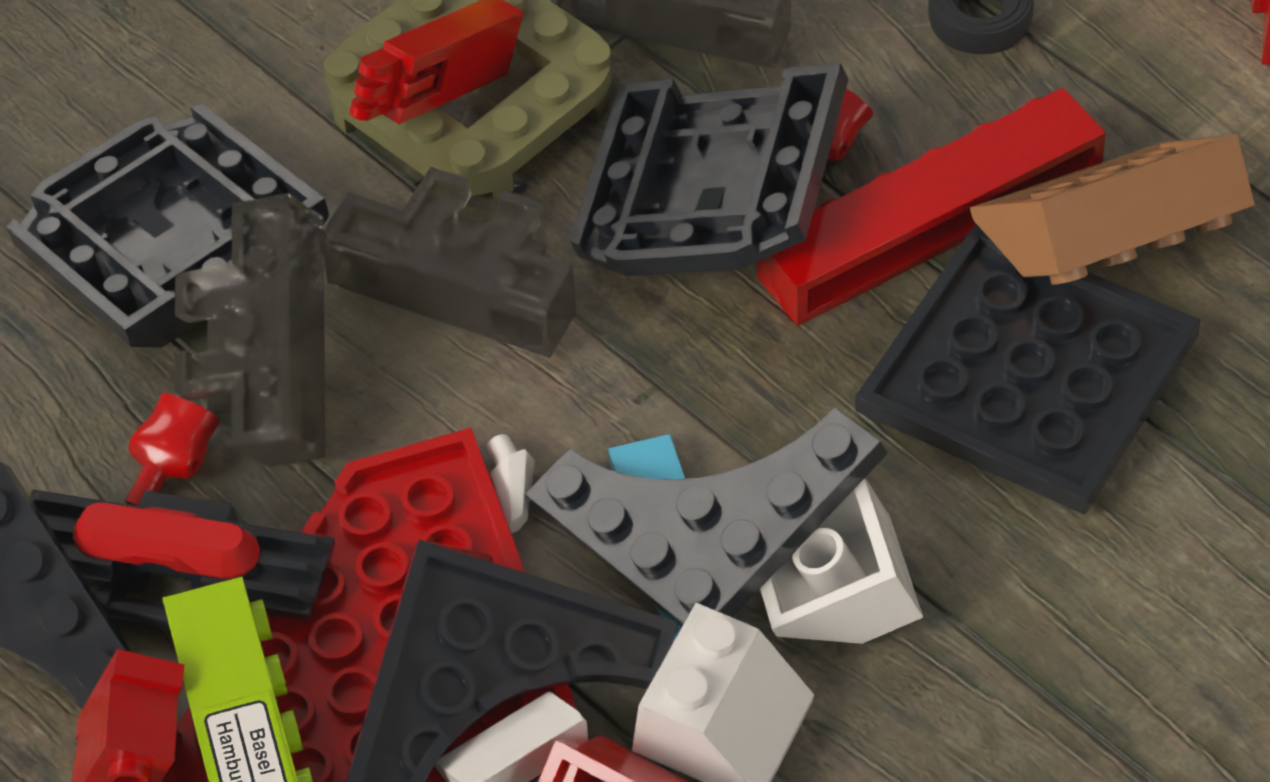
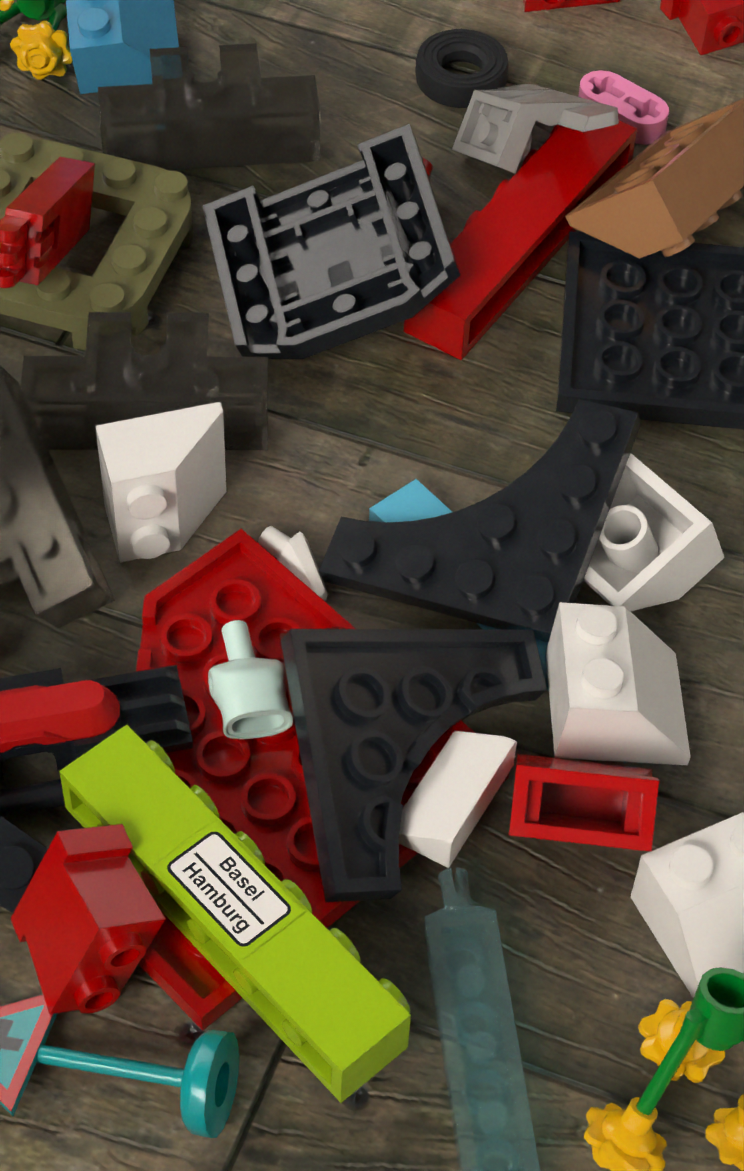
camera: 30 degrees left, 0 degrees up
none -> white slope [96,402,227,563]
none -> light aqua piece [208,620,293,739]
none -> light grey plate [452,84,619,173]
none -> bright pink beam [578,70,669,145]

